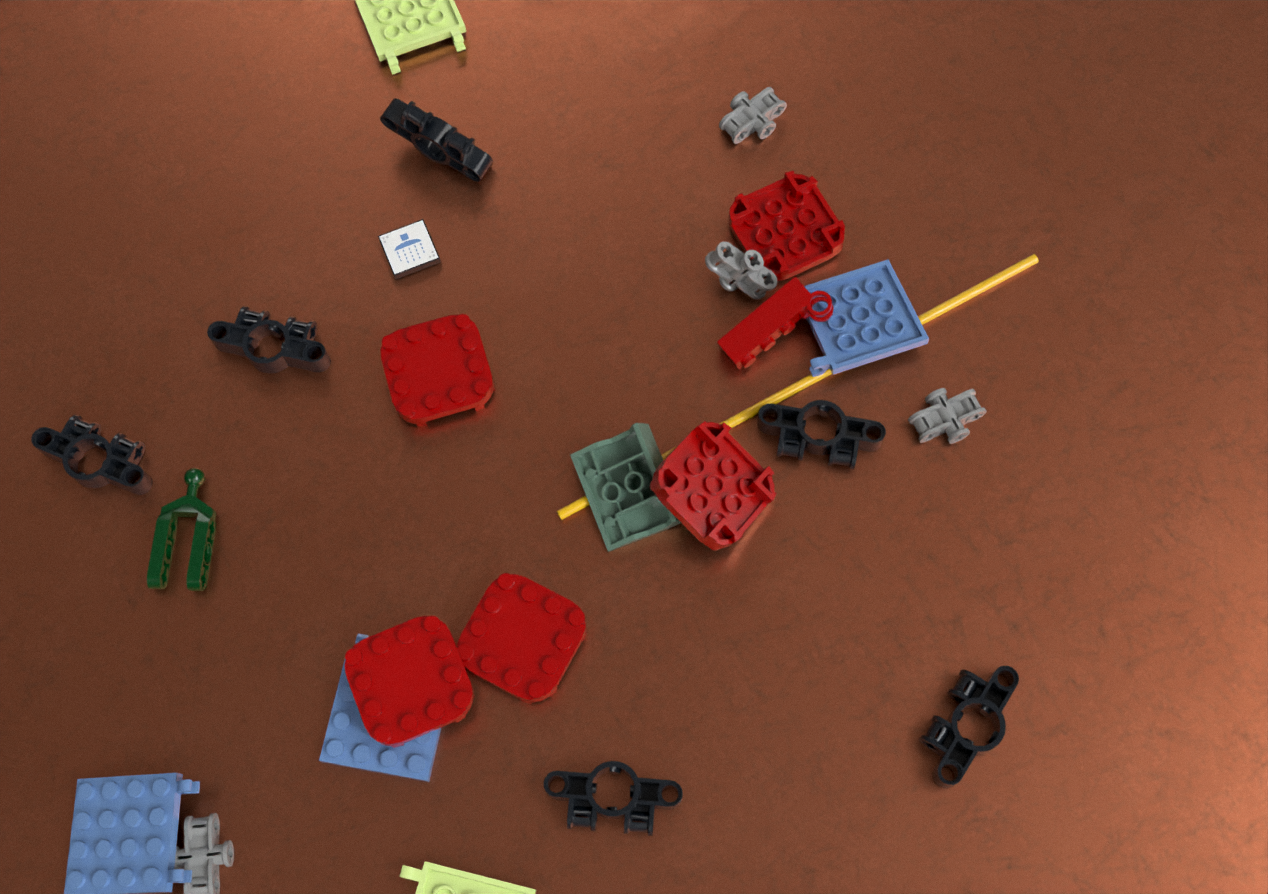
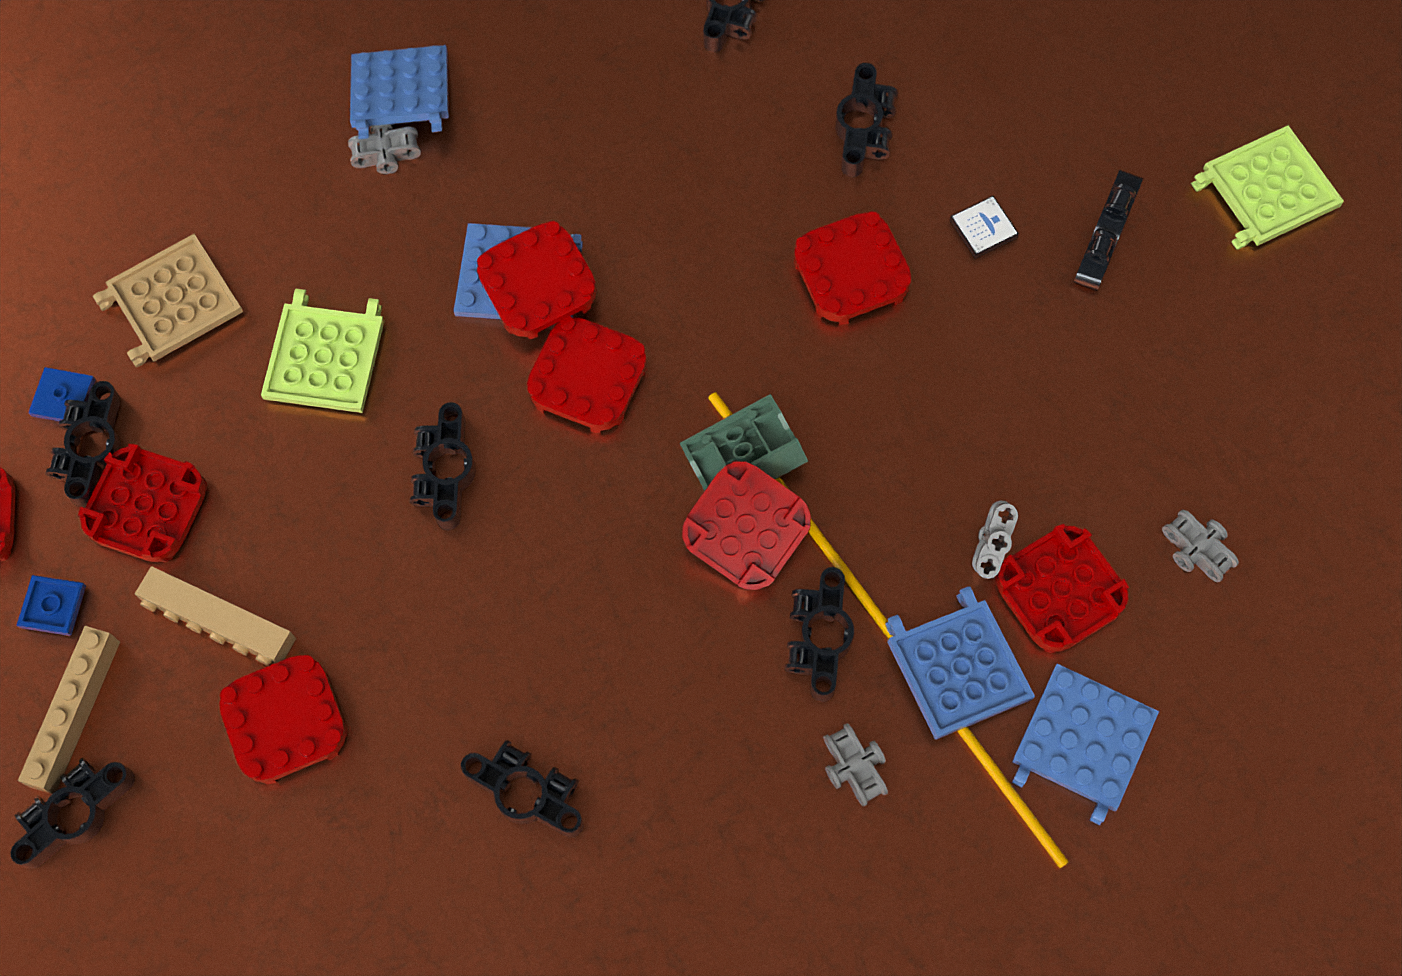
camera: 85 degrees right, 0 degrees up
dark green piece [147,468,216,591] -> none
red hinge [717,277,834,370] -> none
none -> medium blue plate [1012,664,1159,825]

